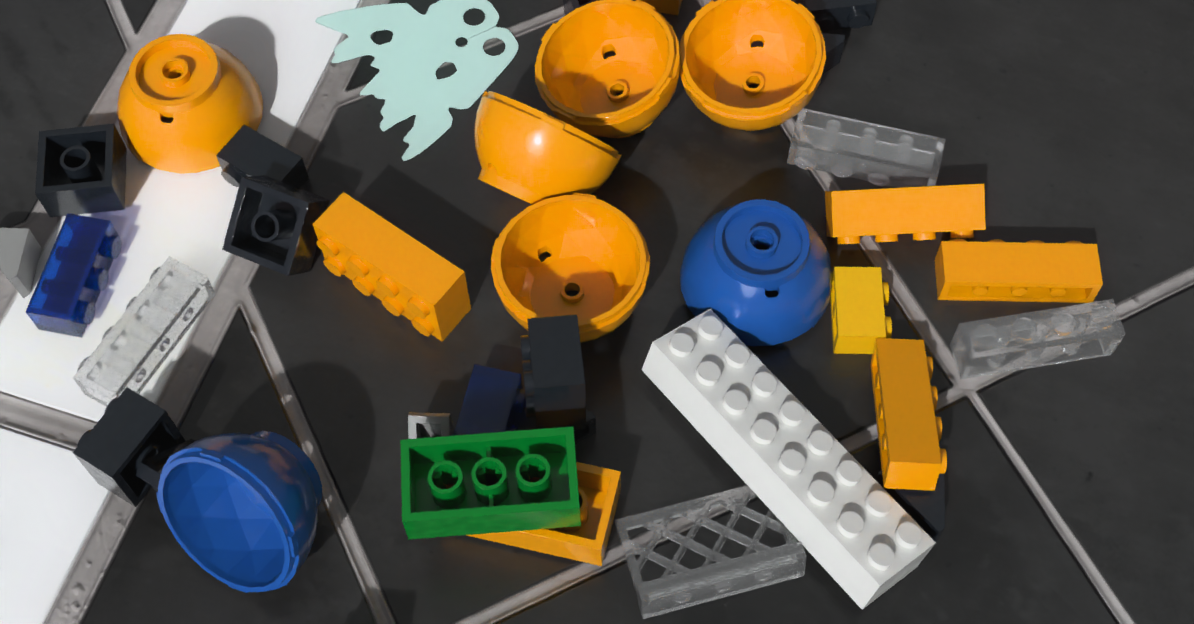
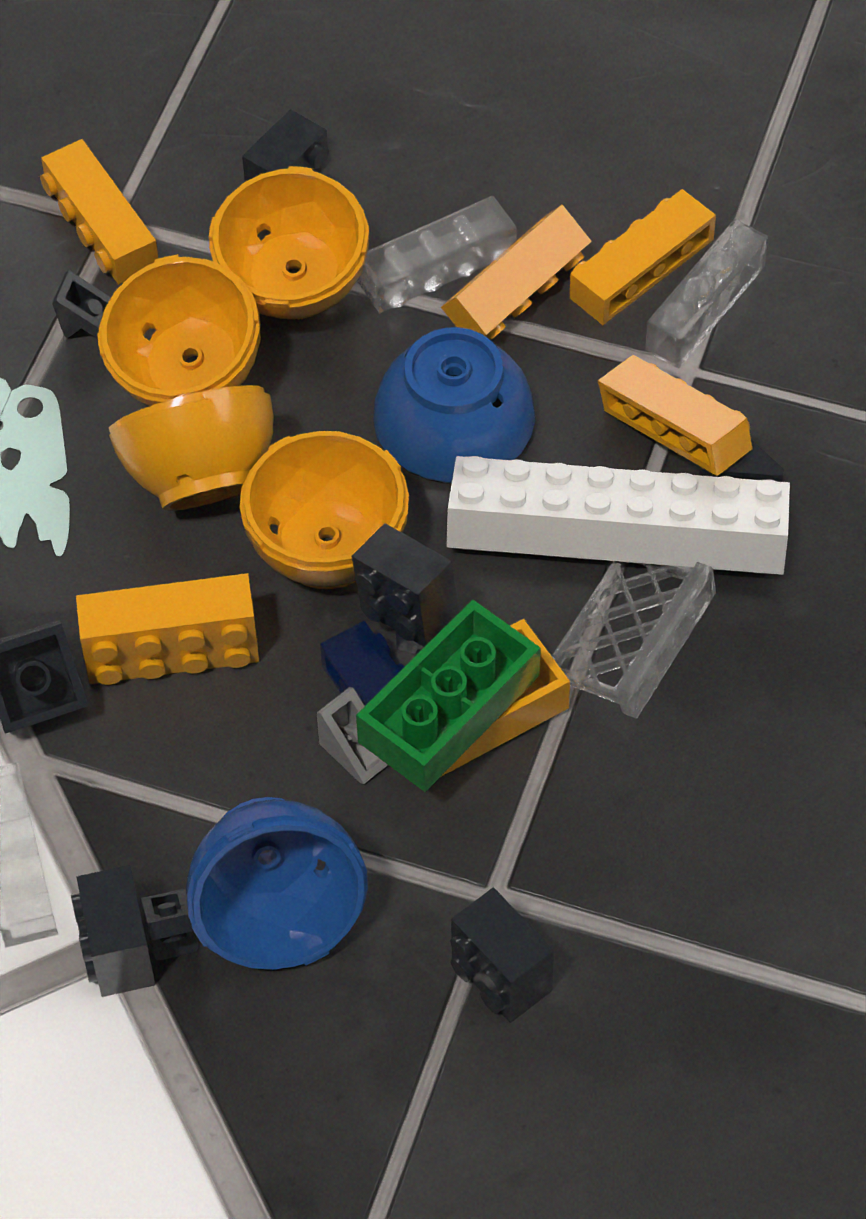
camera: 45 degrees left, 5 degrees down
yellow brick [830,267,892,354] -> none

